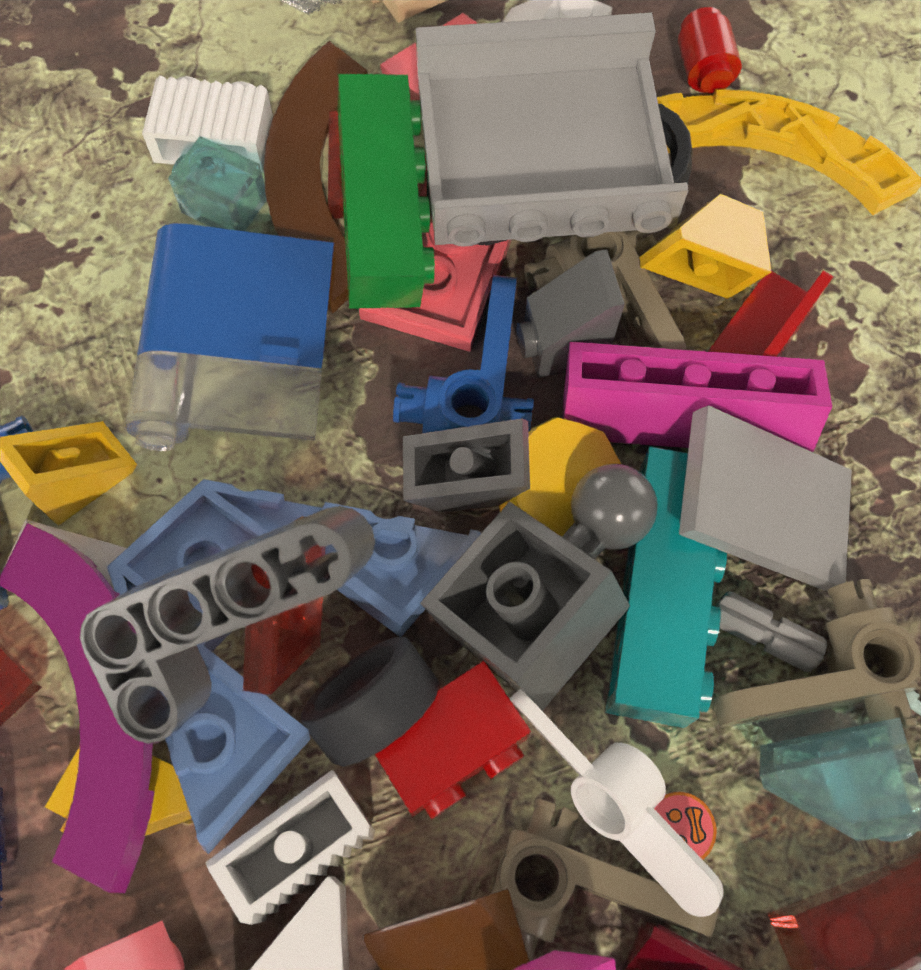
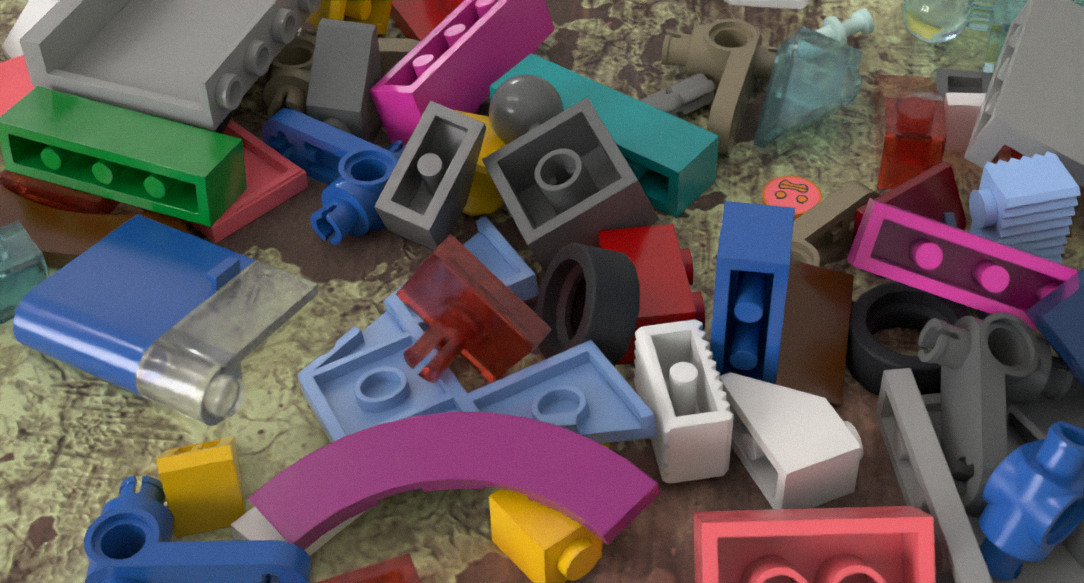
camera: 60 degrees left, 25 degrees down
dark grey beam [80,506,375,743] -> none
white piece [510,689,723,917] -> none
light grey tile [679,405,852,591] -> none
none -> blue brick [710,201,795,384]

